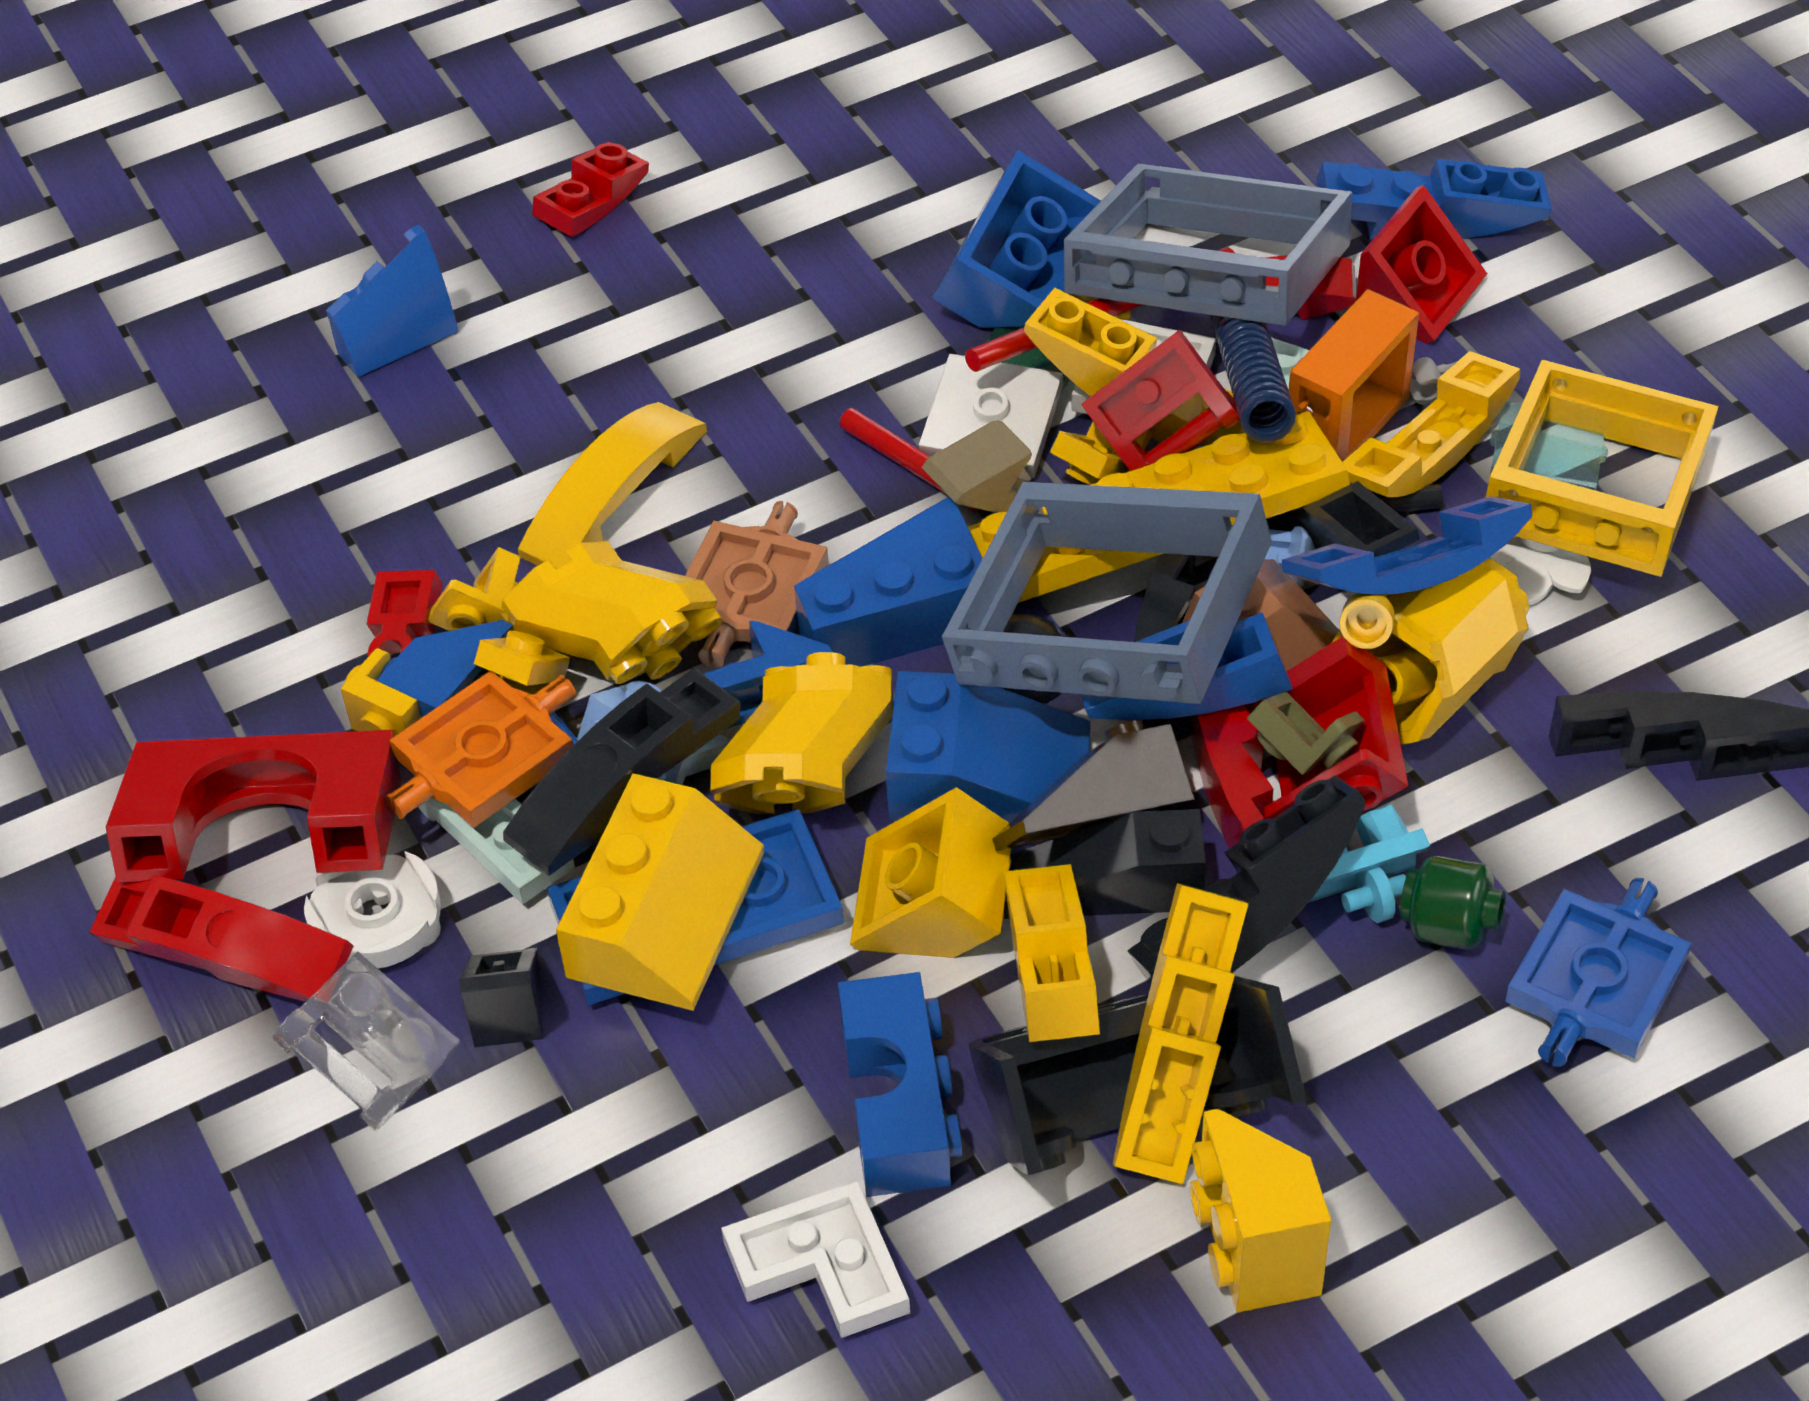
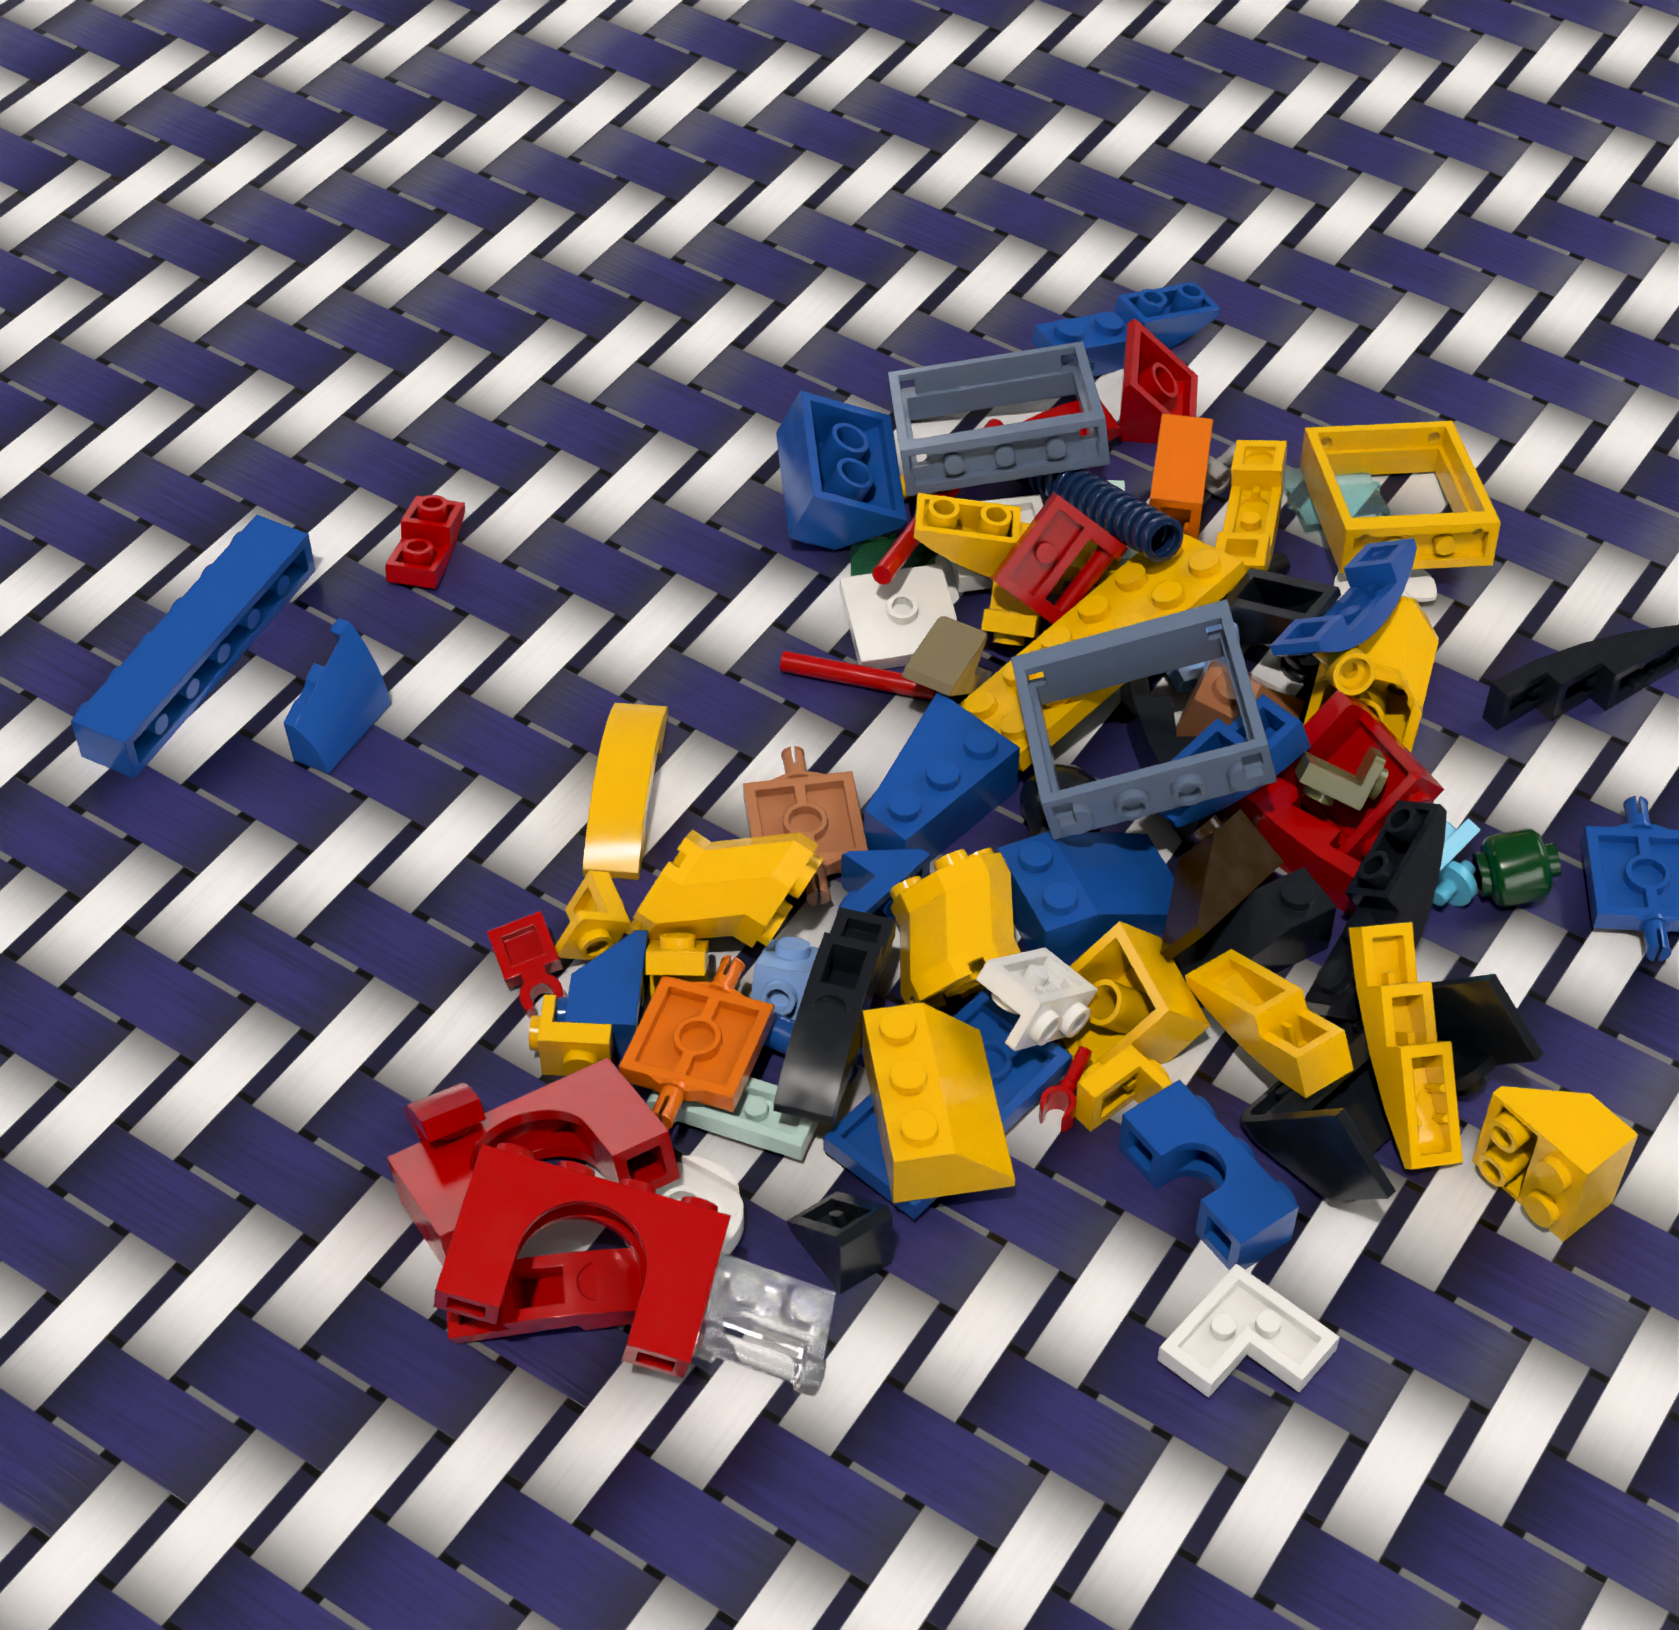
camera: 30 degrees left, 0 degrees up
none -> blue brick [71,514,316,779]
none -> red slope [403,1082,486,1143]
none -> red arch [433,1143,731,1379]
none -> white bracket [976,948,1098,1051]
none -> red hand [1039,1046,1092,1132]
none -> yellow bracket [1075,1045,1172,1132]

